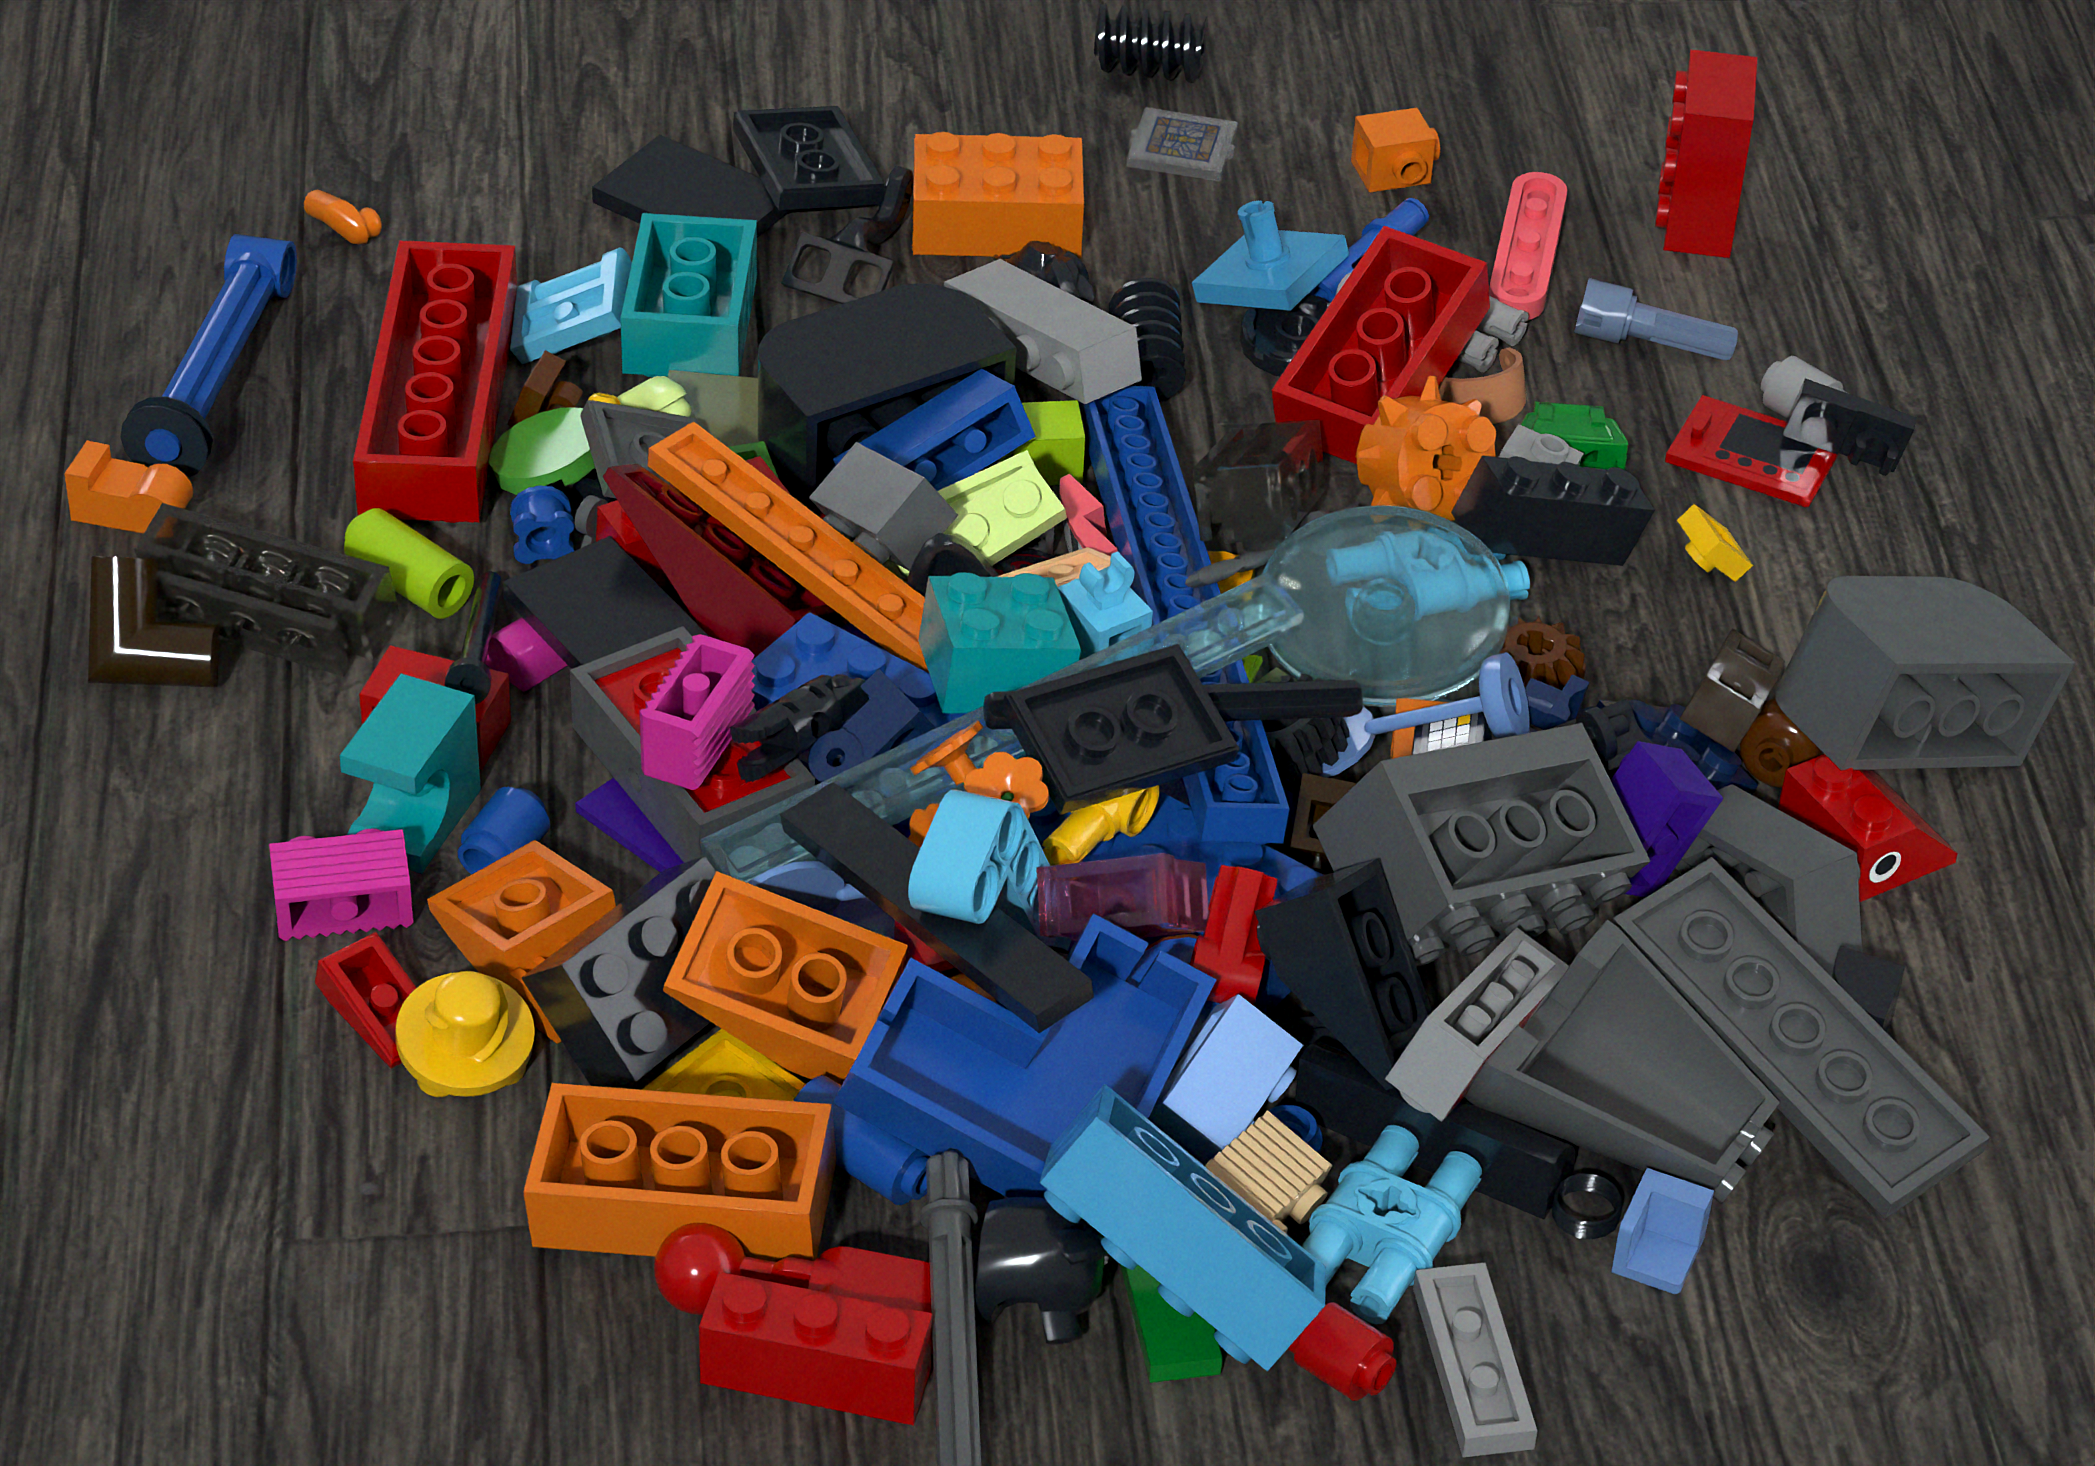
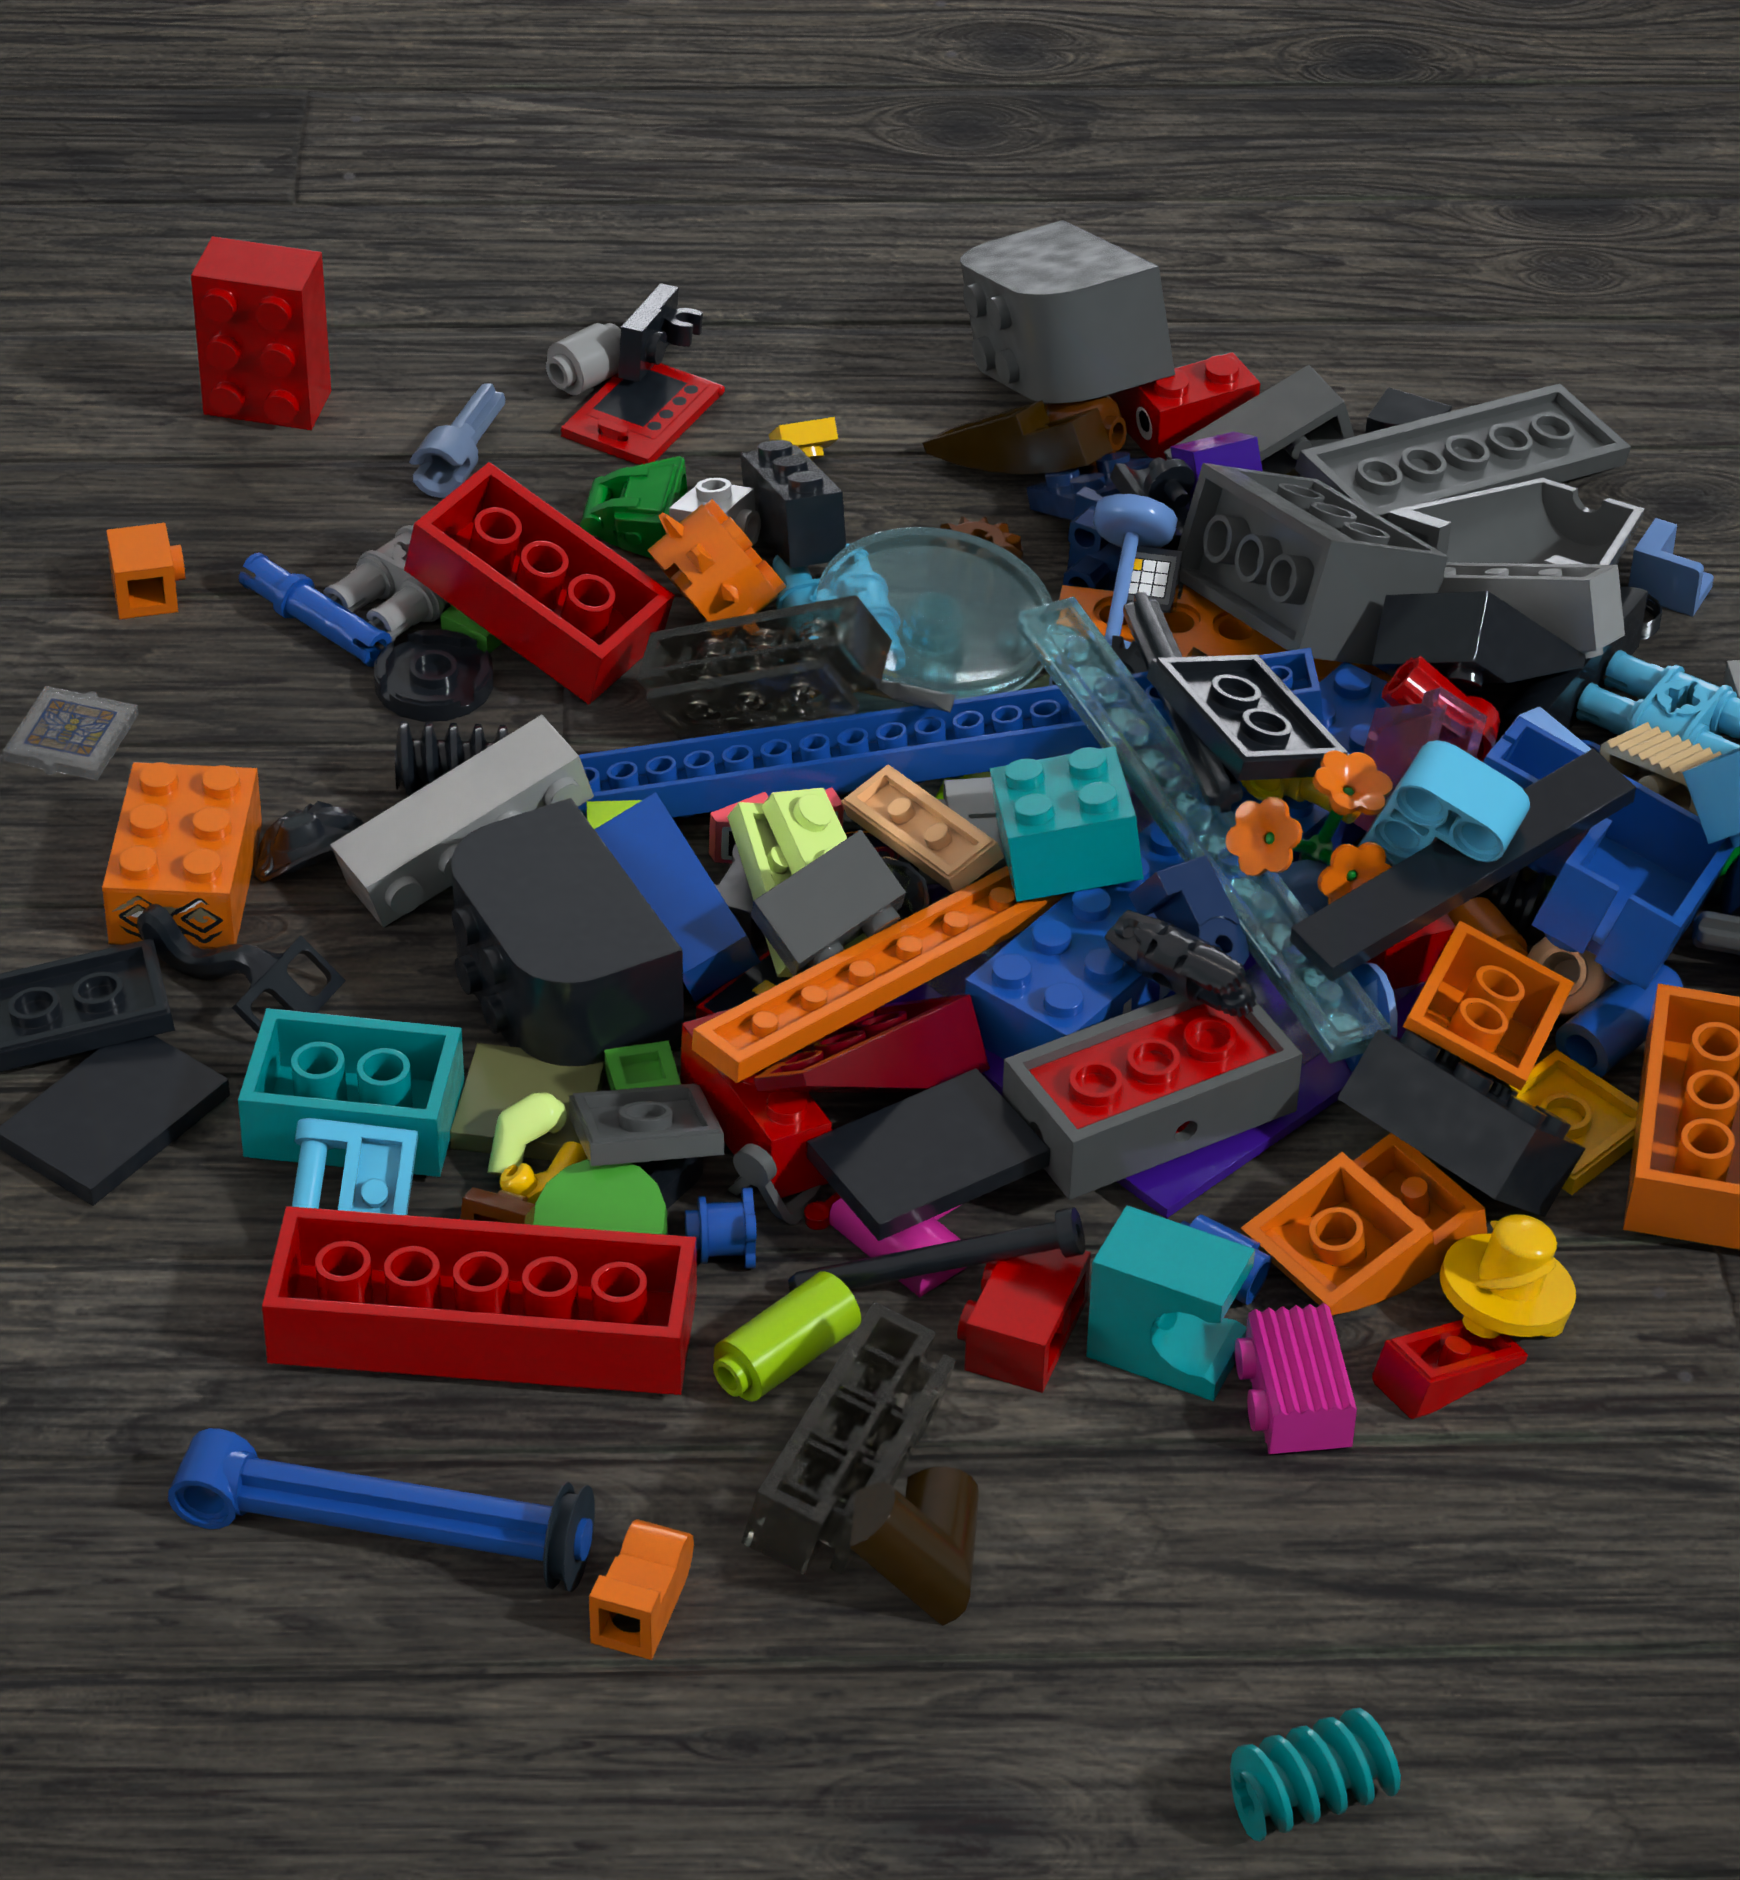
camera: 85 degrees left, 0 degrees up
orange arm [304,189,382,244] -> none
dark pink brick [640,634,755,790] -> none
medium azure brick [1057,551,1153,670] -> none
dark azure tile [1192,201,1349,311] -> none
coral plate [1489,172,1568,321] -> none

